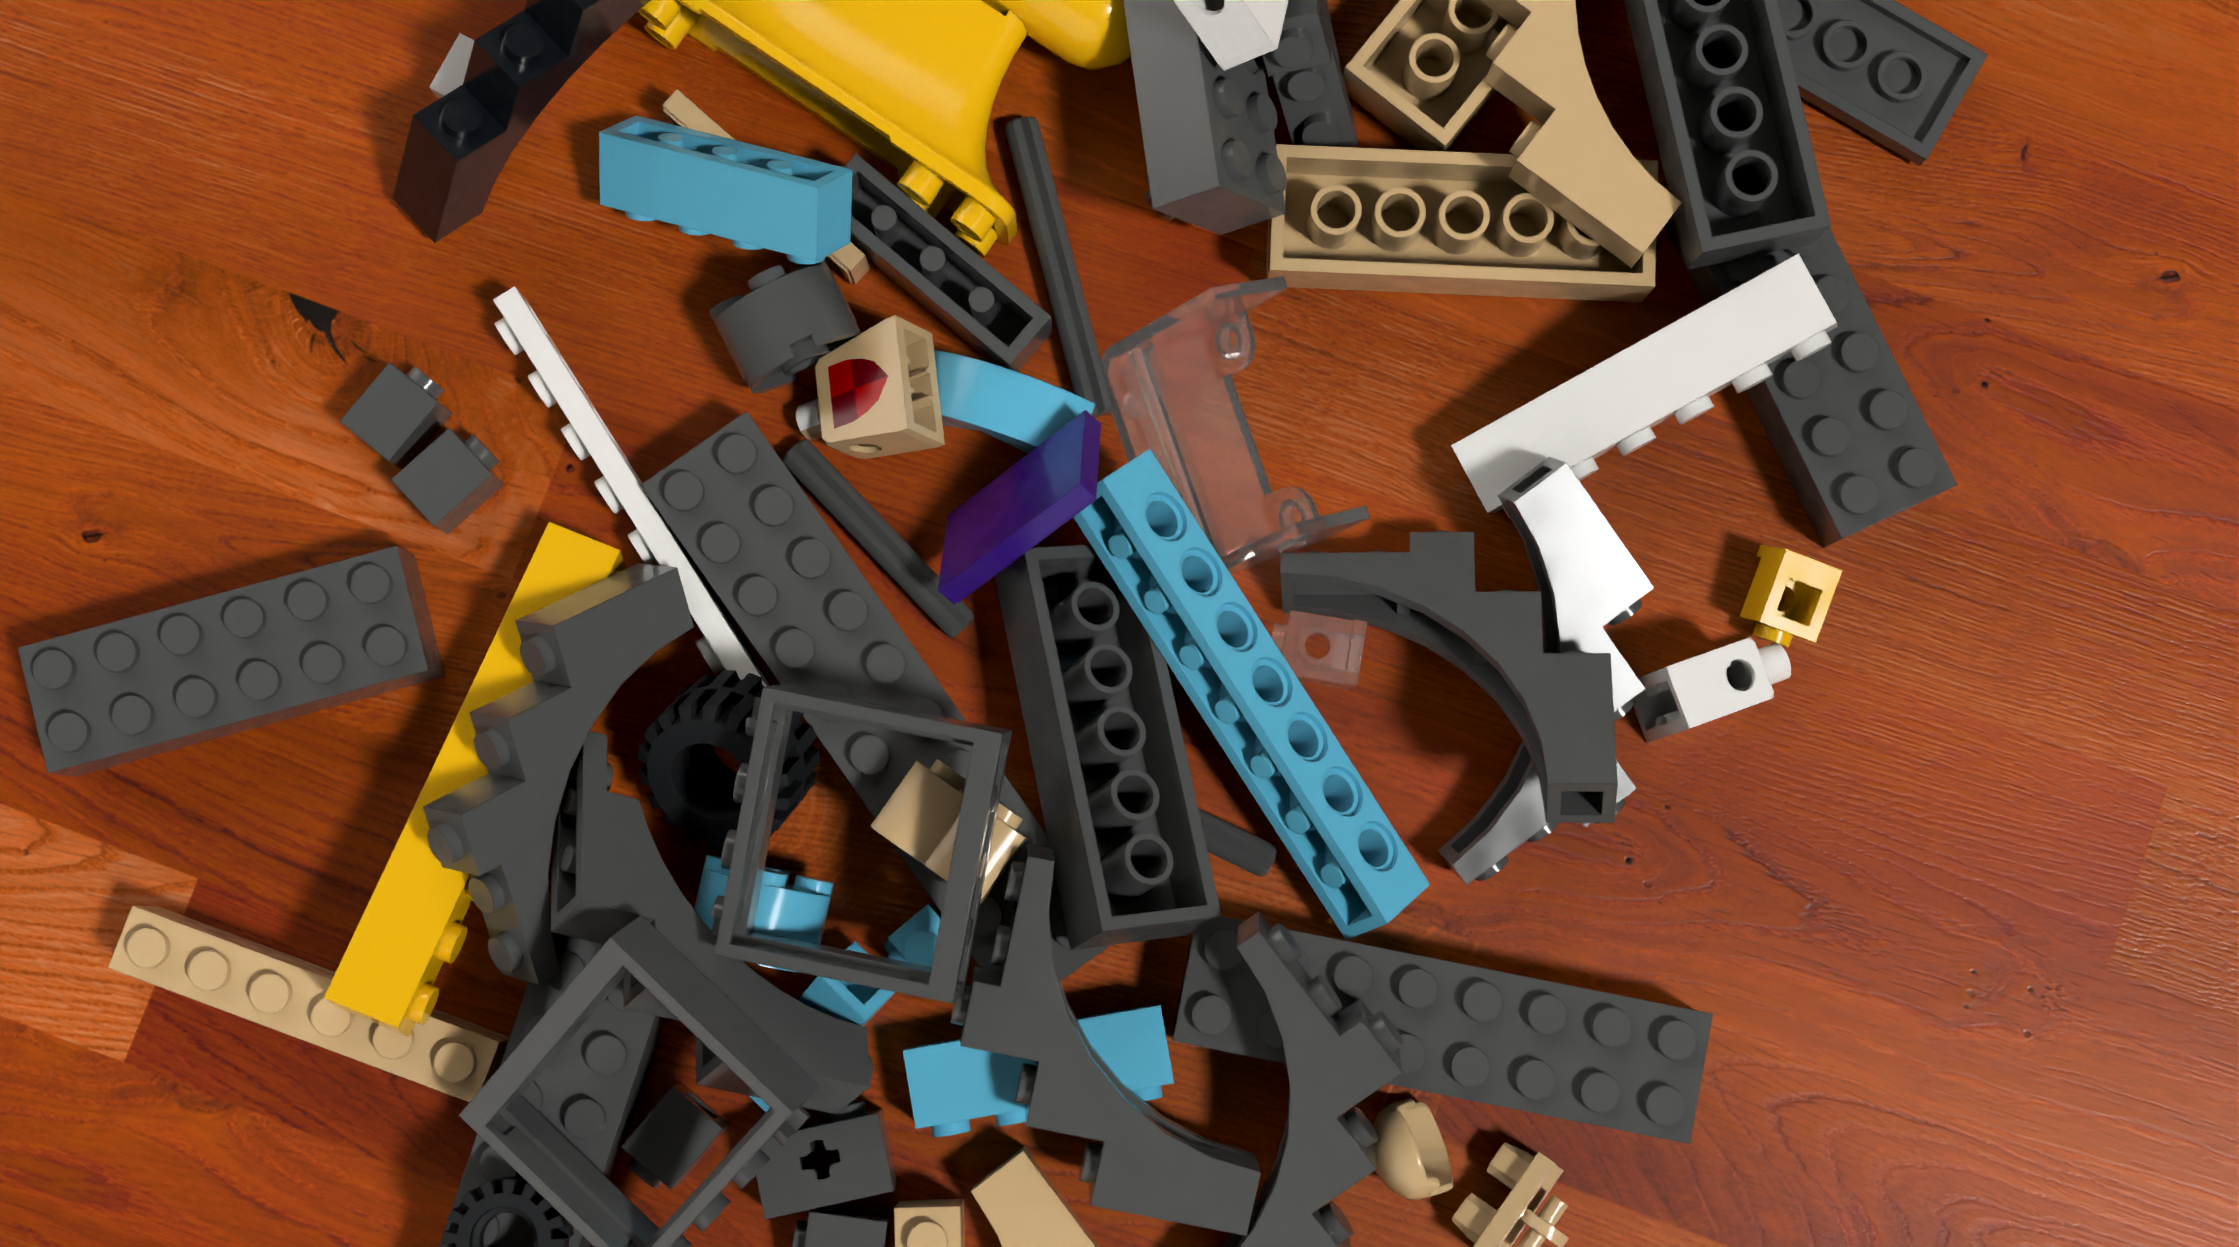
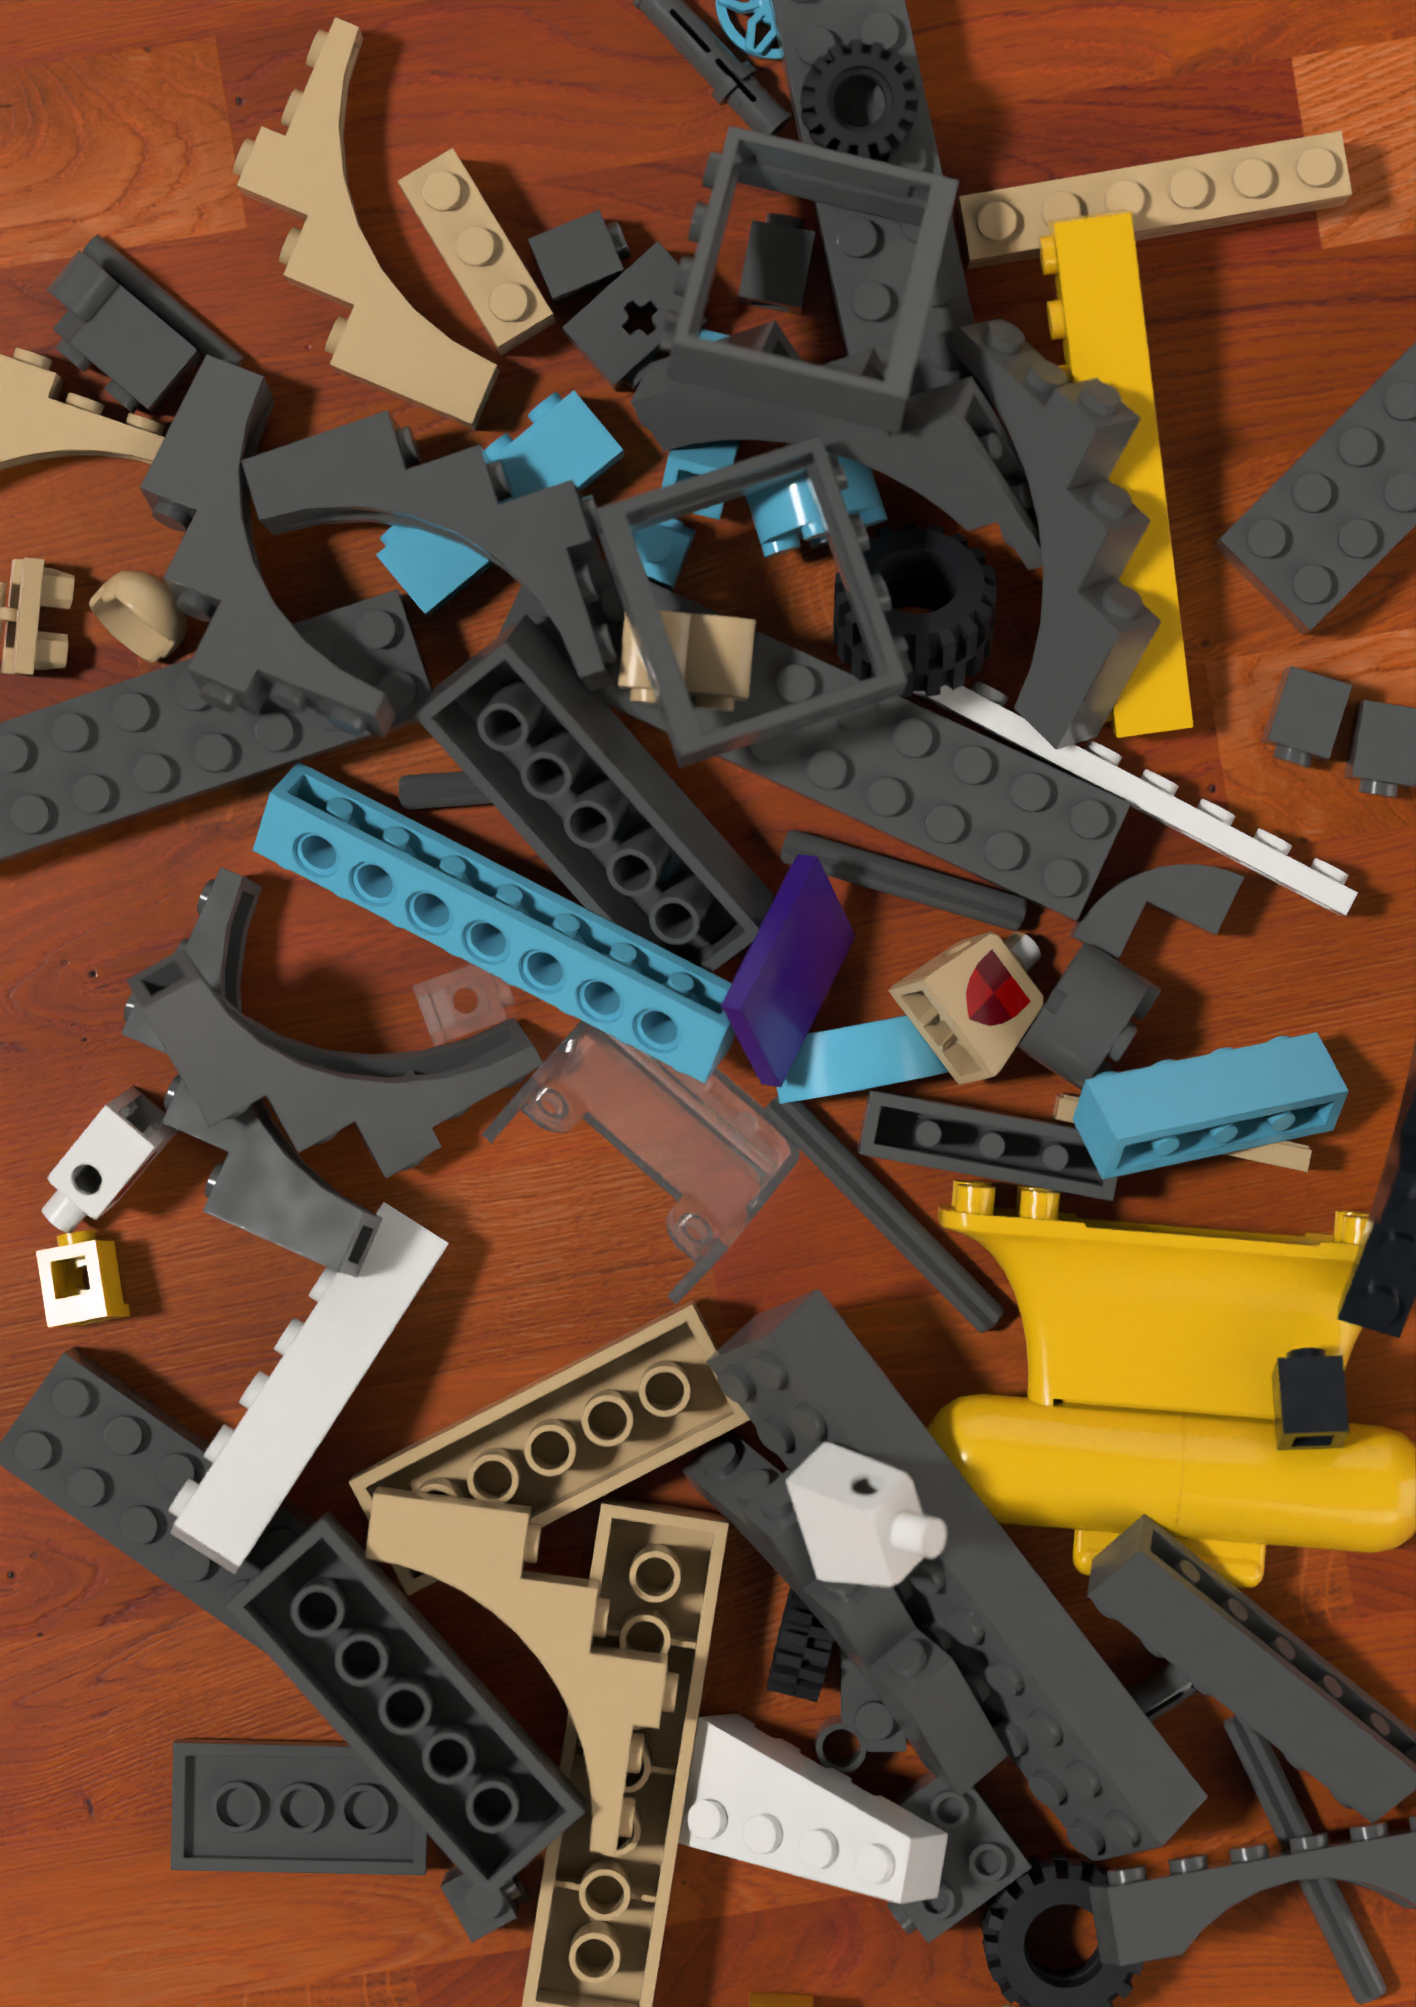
camera: 150 degrees right, 5 degrees up
none -> dark grey brick [1068,864,1244,959]

